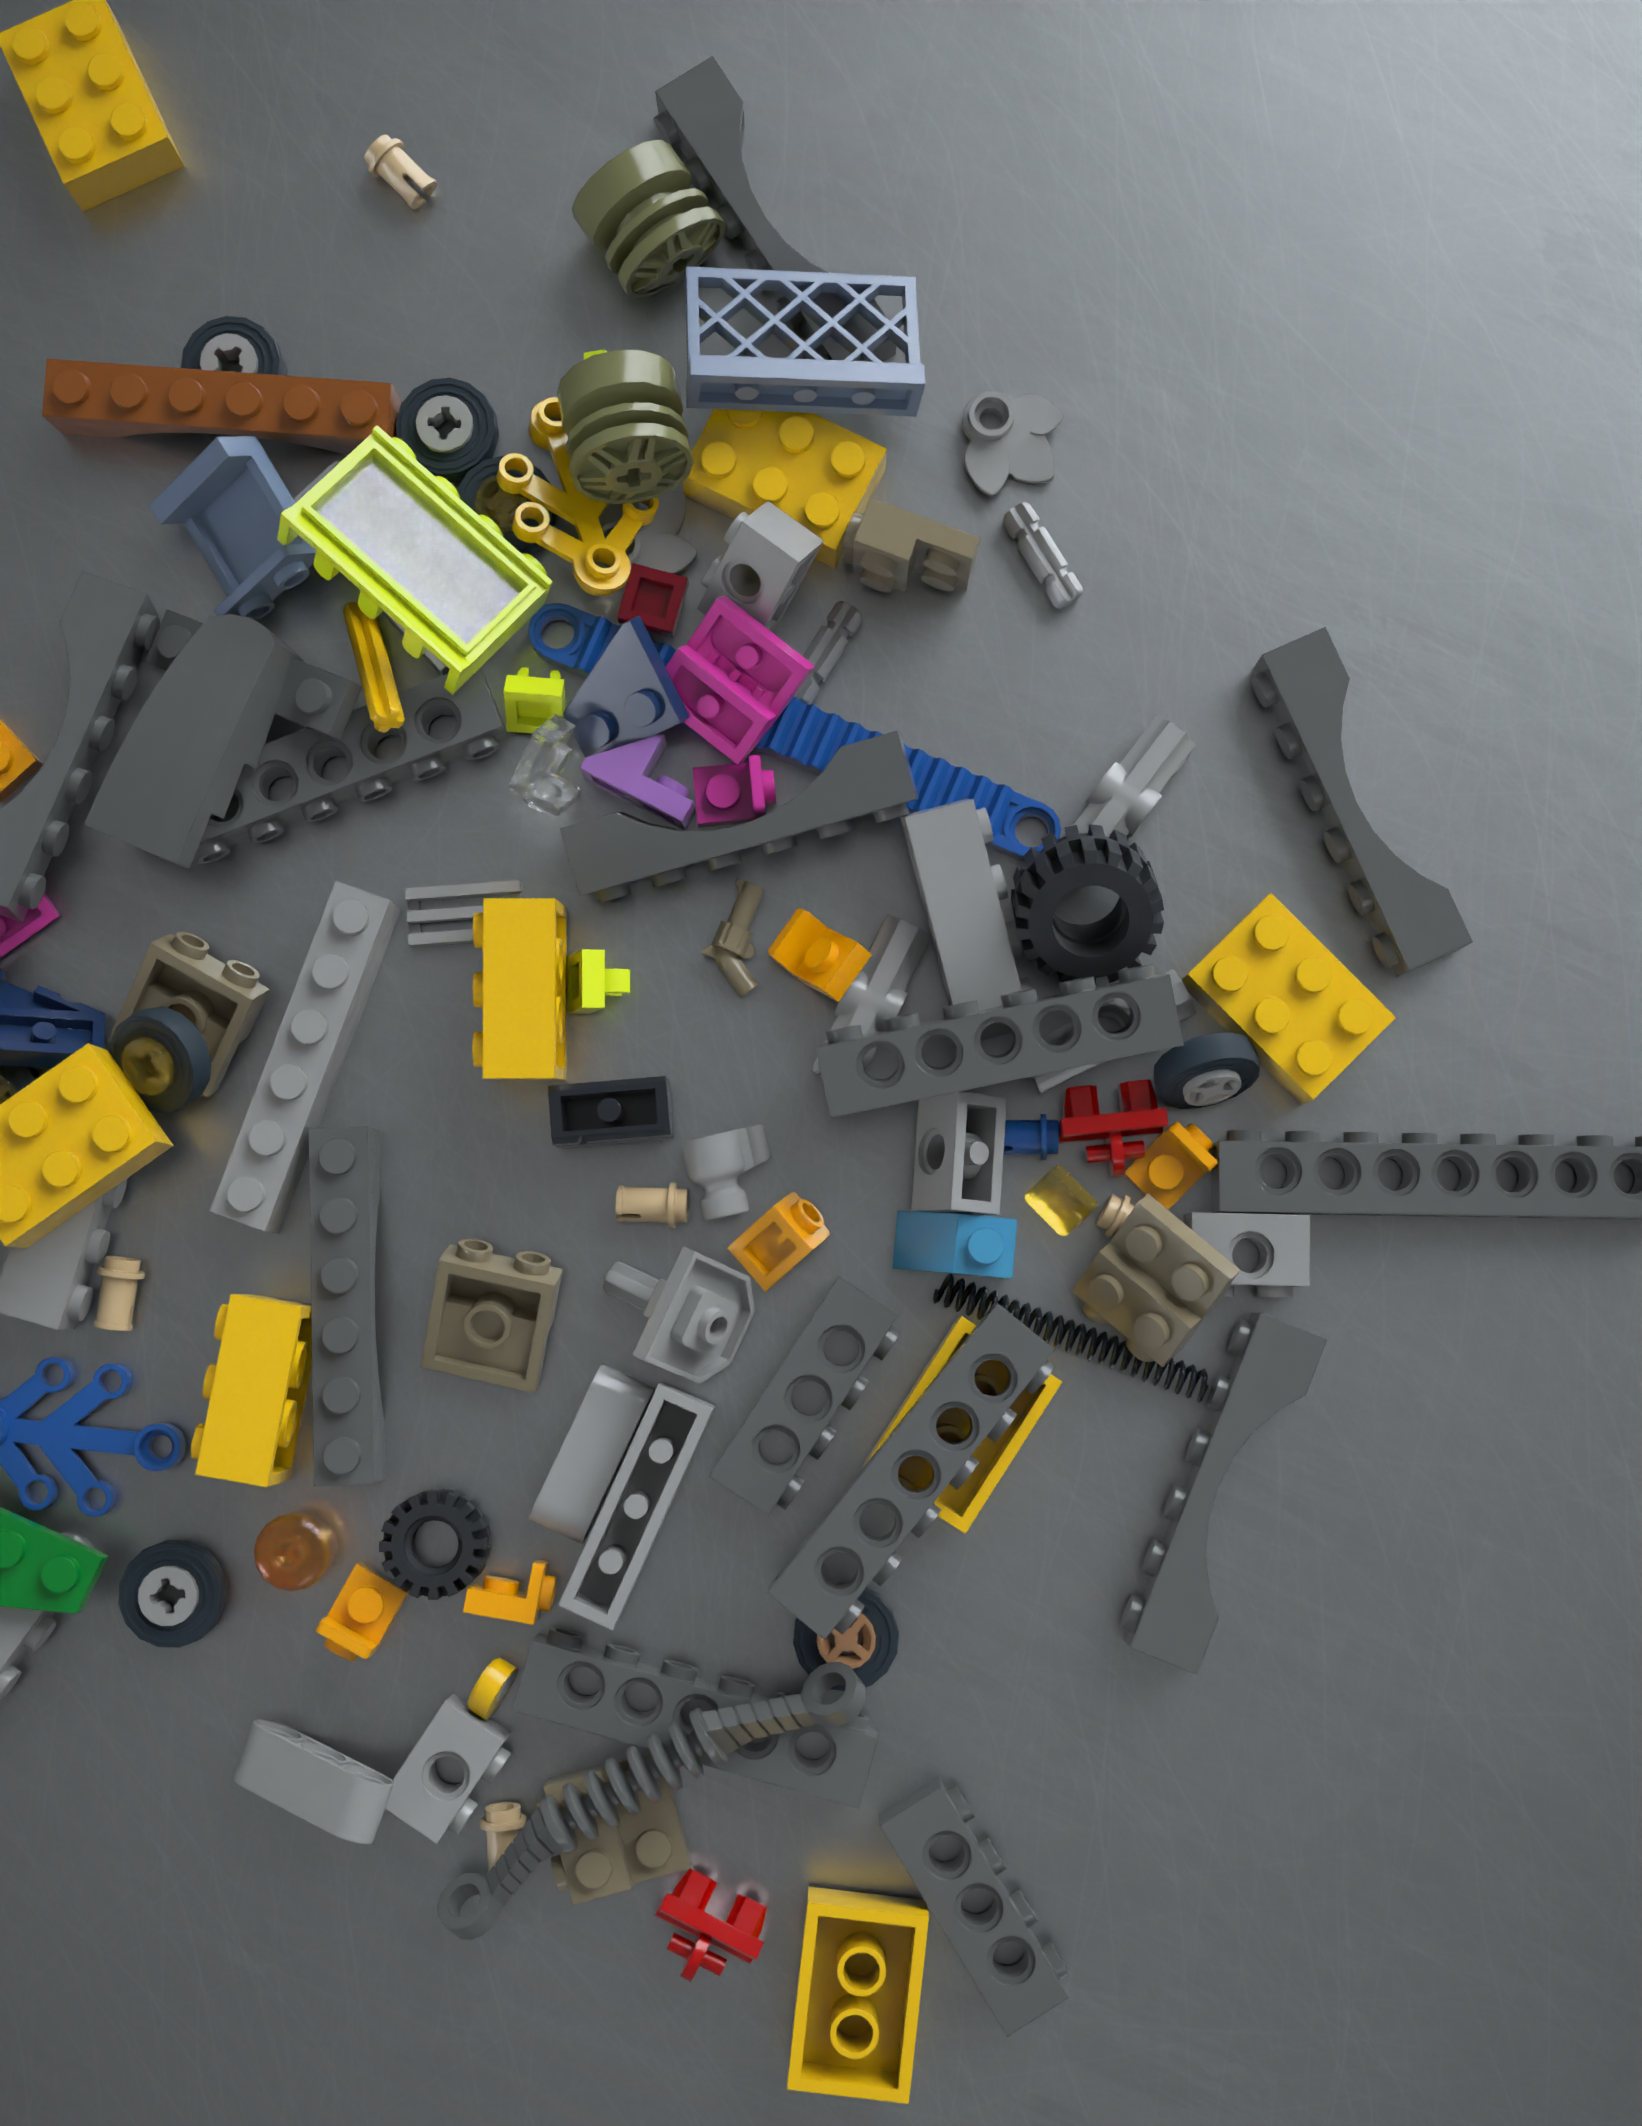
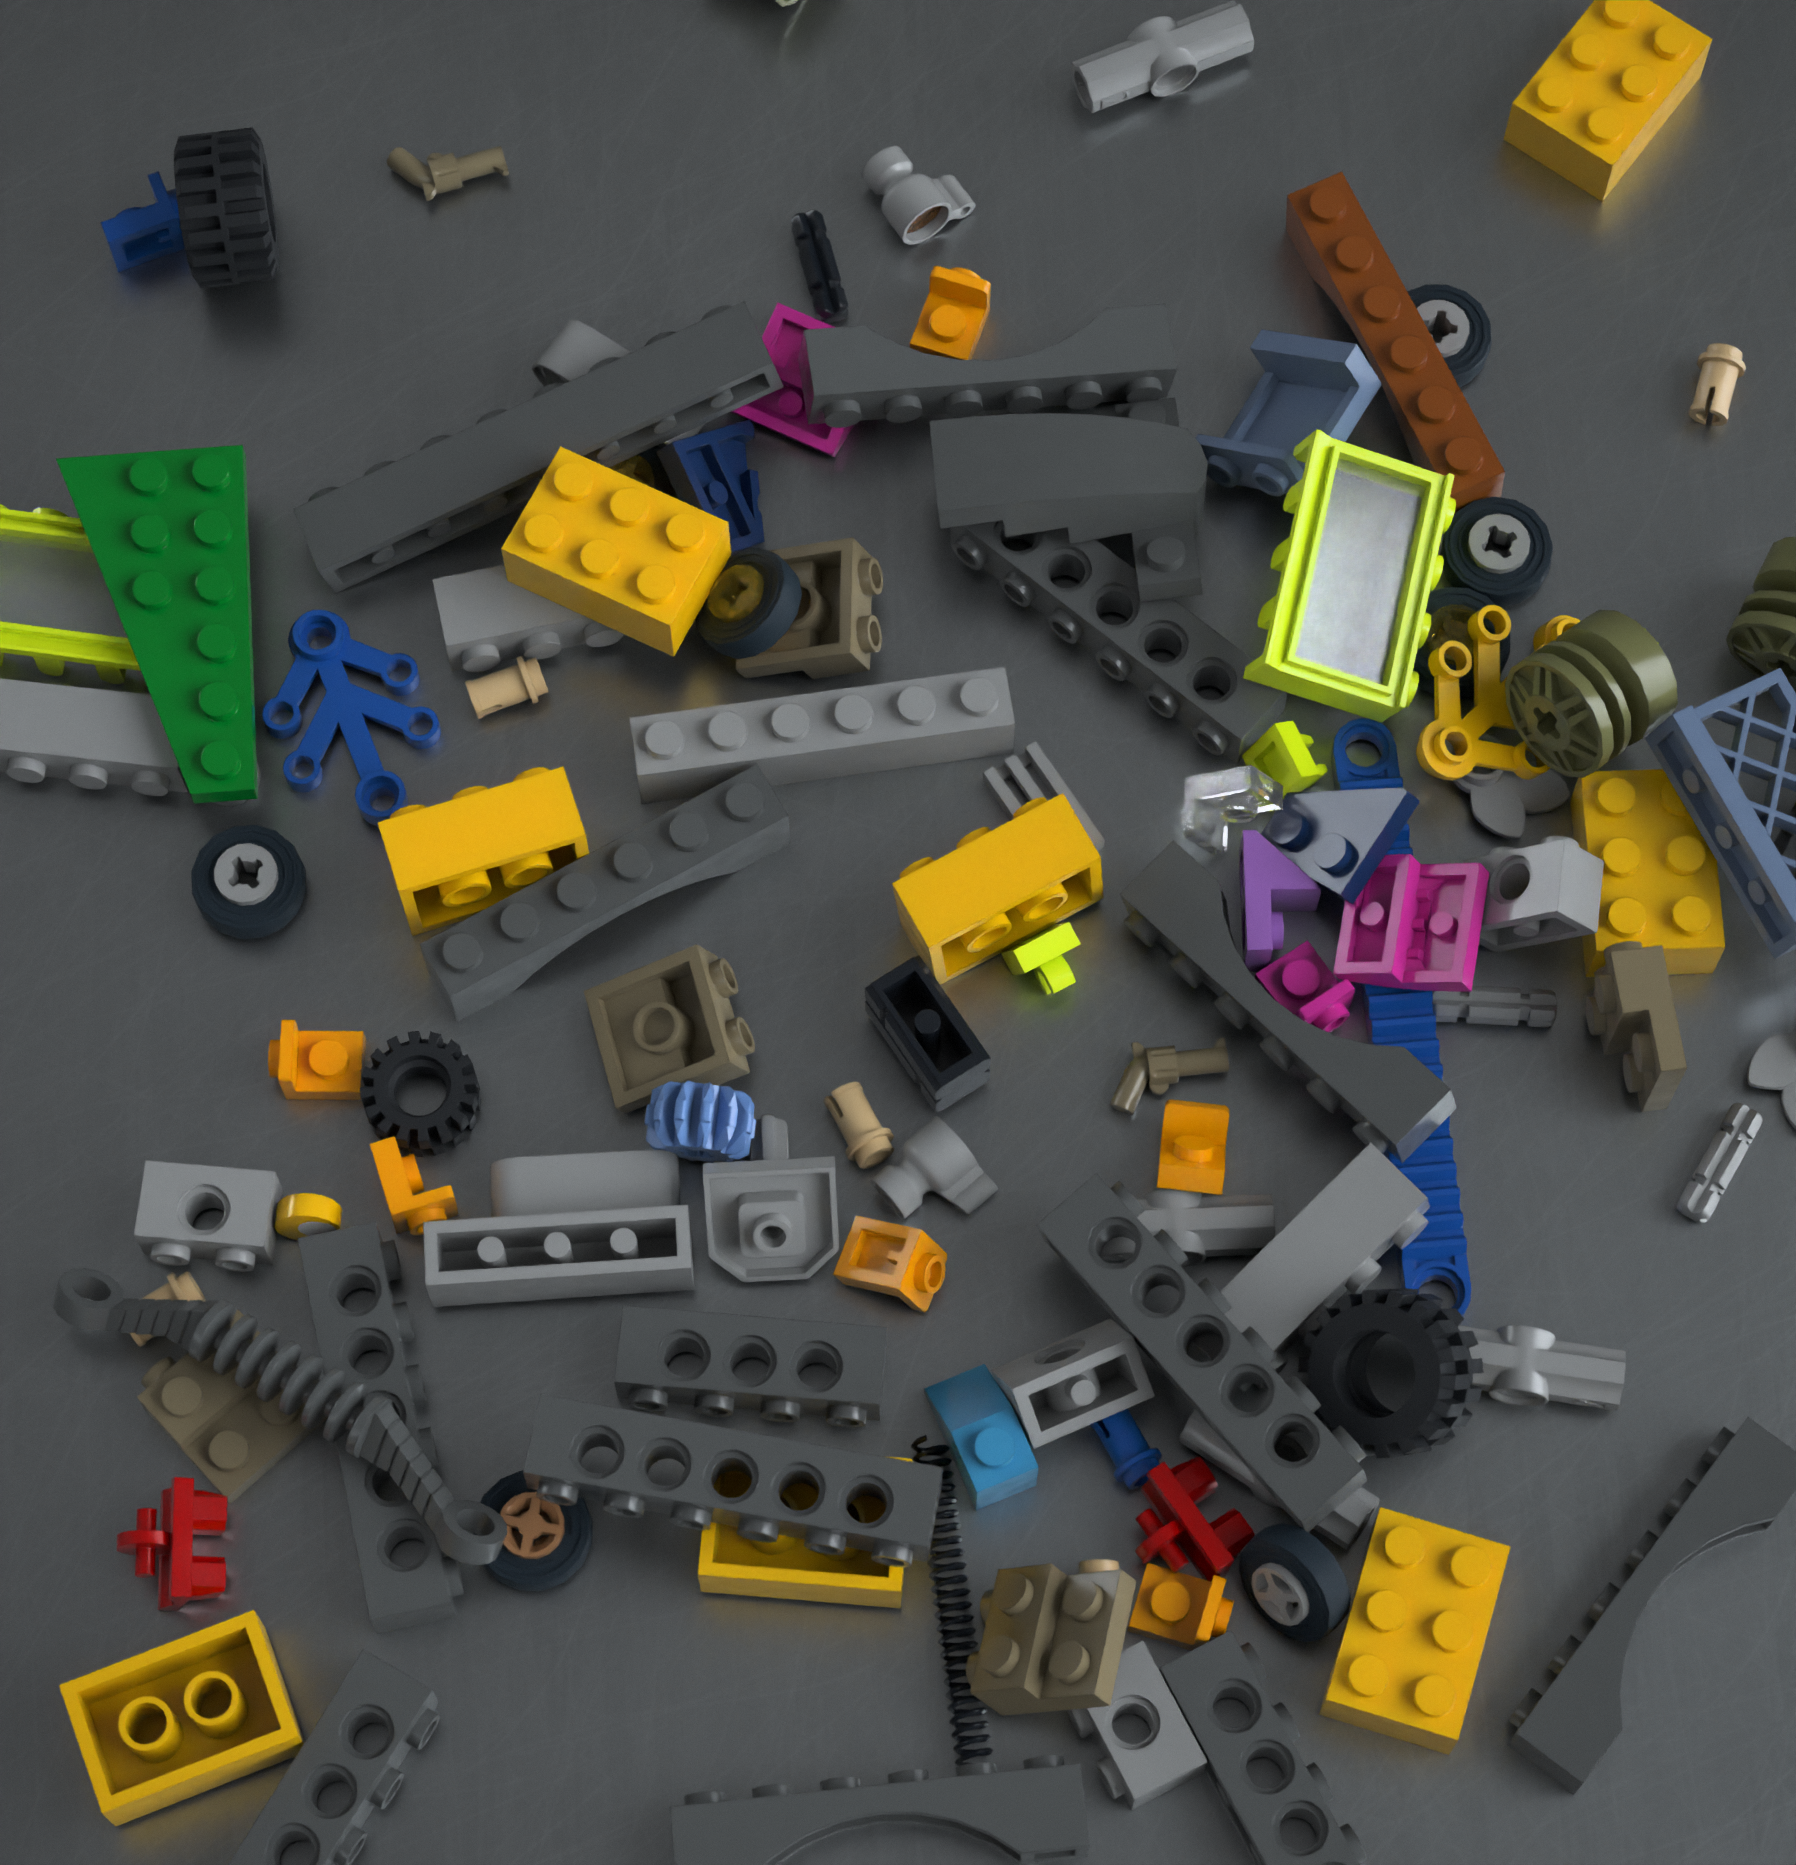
camera: 60 degrees right, 15 degrees down
light grey beam [233,1720,394,1844] -> none
clear orange head [254,1510,338,1592] -> none
yellow axle [343,601,405,733] -> none
dark red tile [617,563,689,638] -> none
clear yellow slope [1024,1165,1098,1236] -> none
none -> medium blue gear [644,1080,756,1163]

